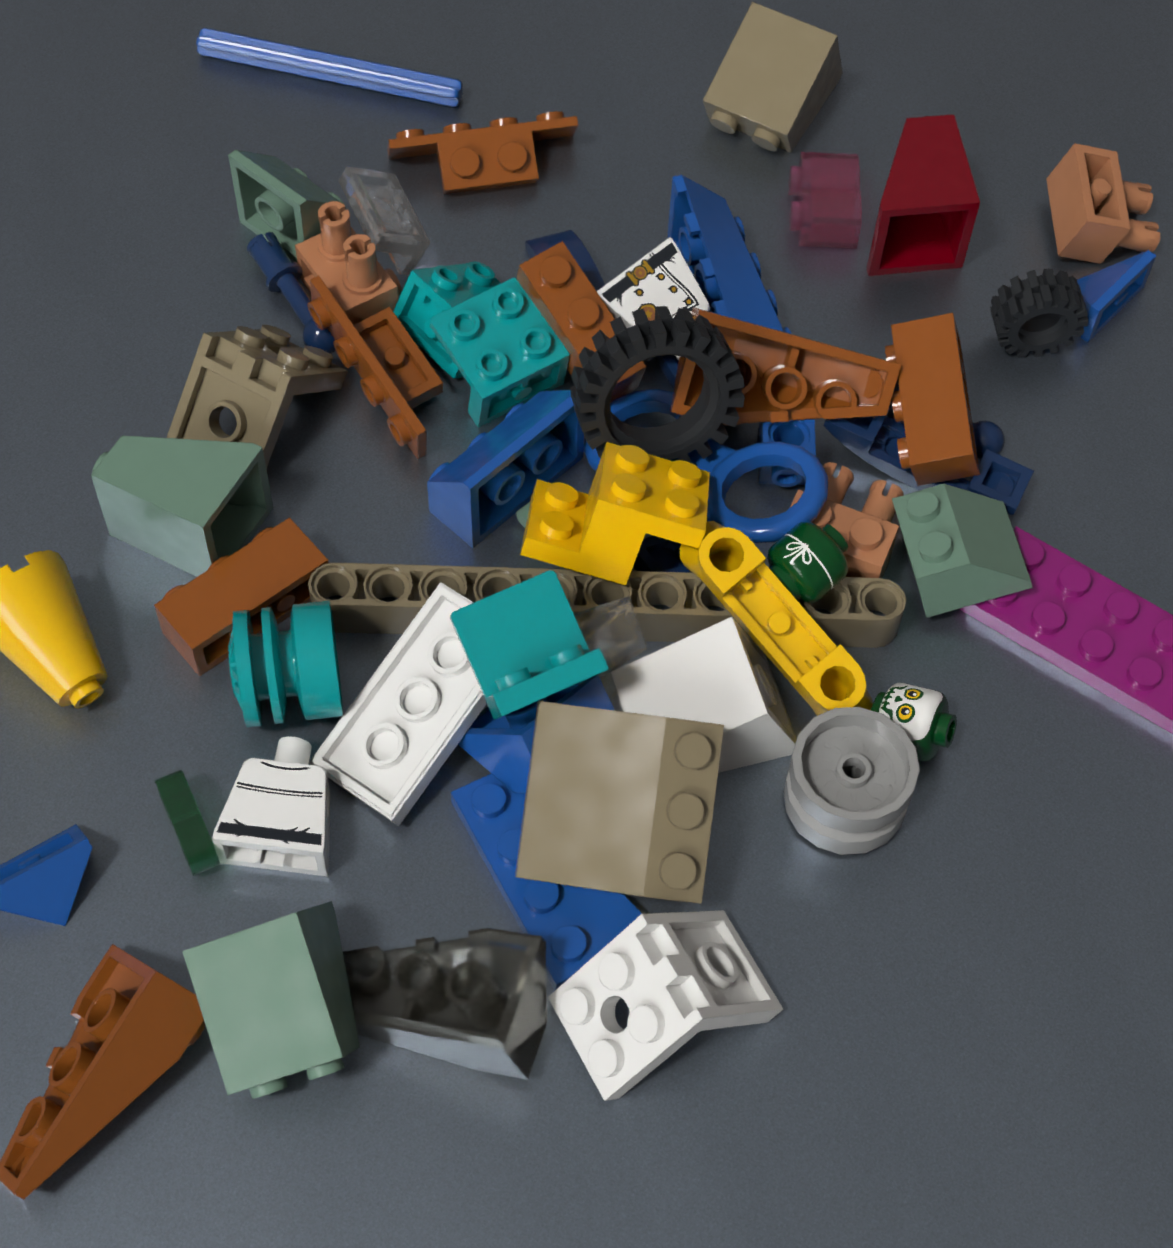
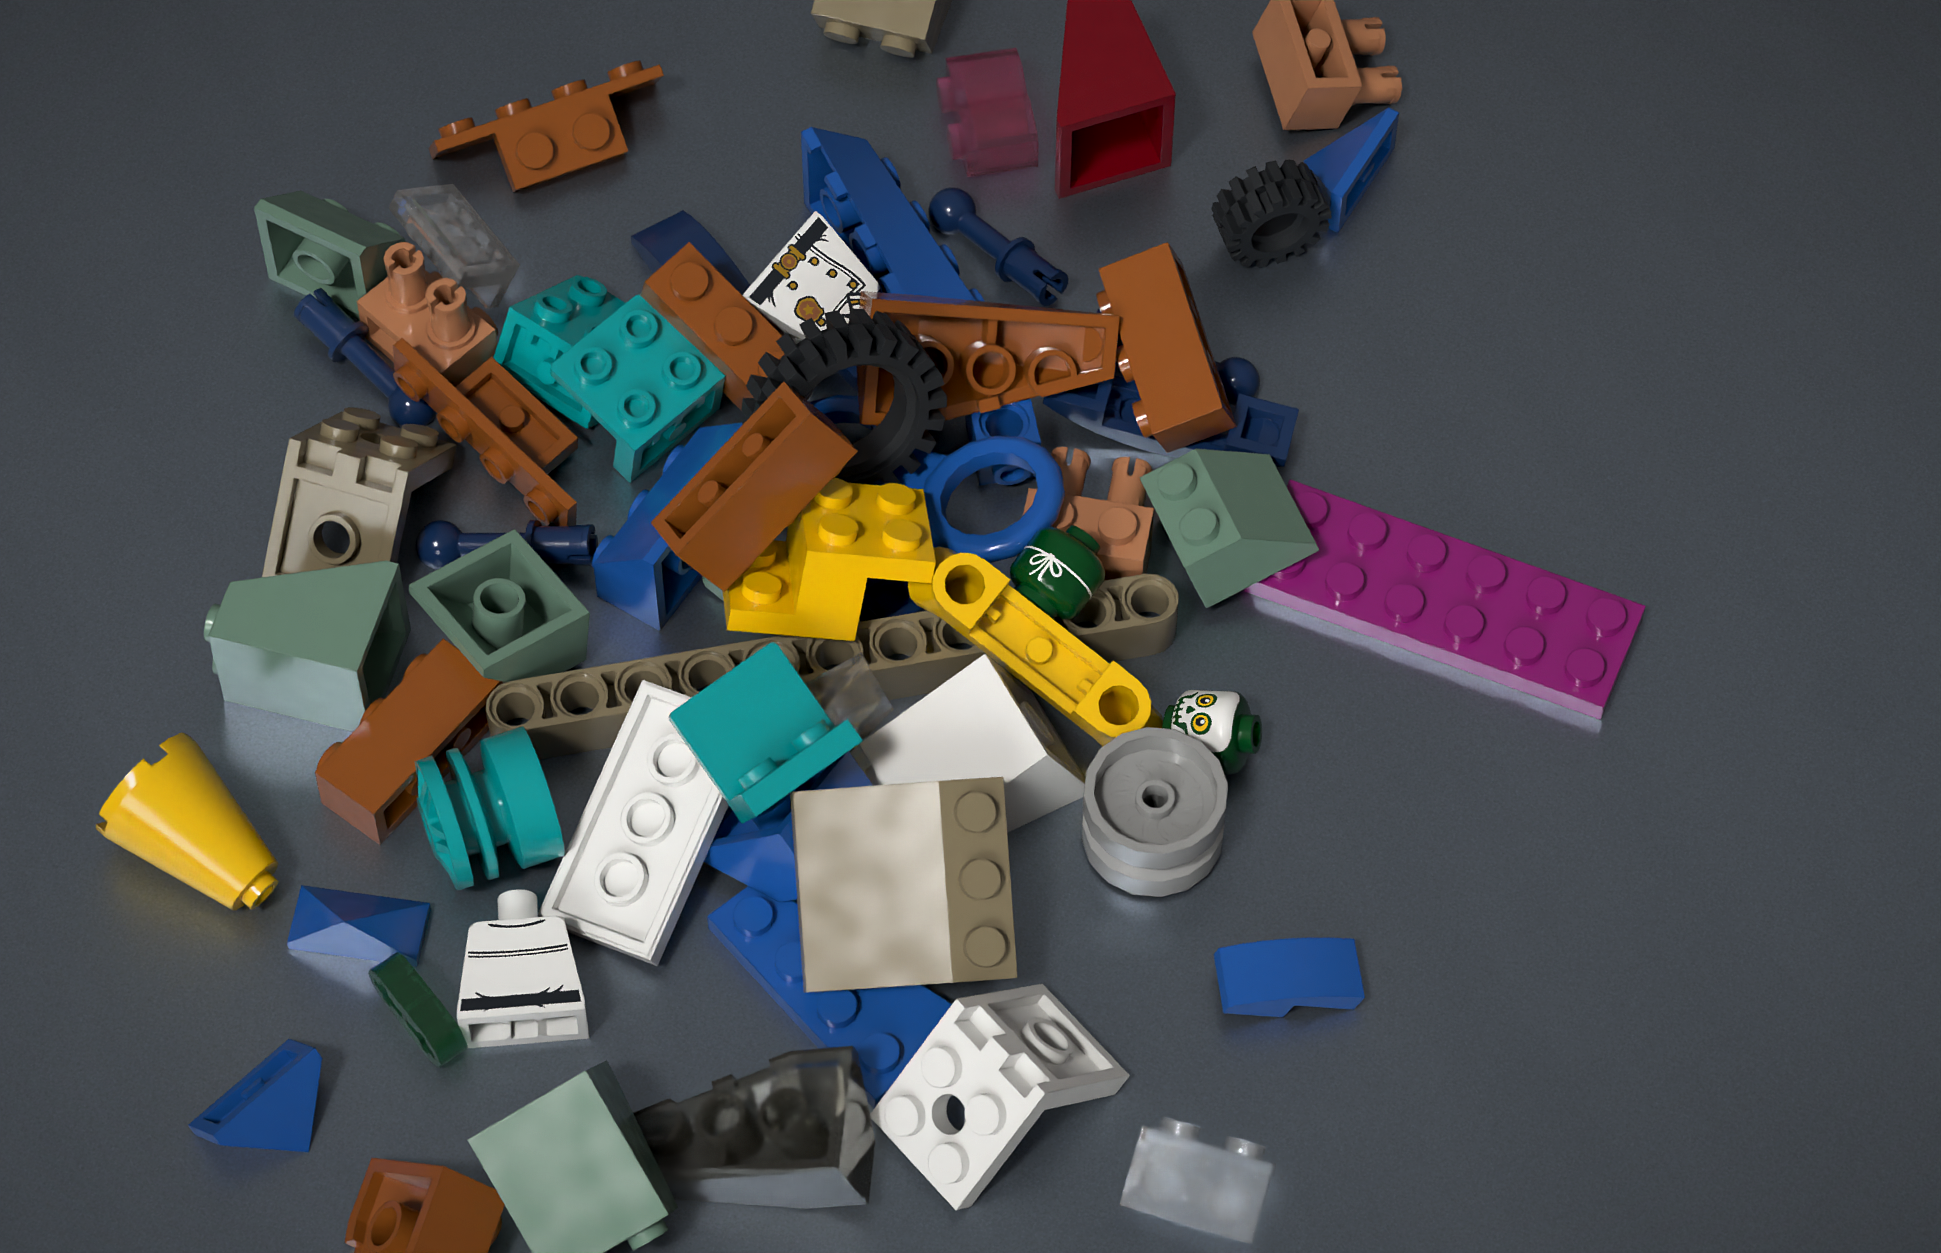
camera: 10 degrees left, 0 degrees up
axle [196,28,463,107] -> none
none -> blue slope [287,885,431,967]
none -> sand green slope [409,529,590,682]
none -> dark blue pin [416,520,598,570]
none -> dark orange brick [651,381,858,592]
none -> dark blue pin [928,187,1069,306]
none -> clear bracket [1120,1116,1277,1244]
none -> blue slope [1214,938,1365,1017]

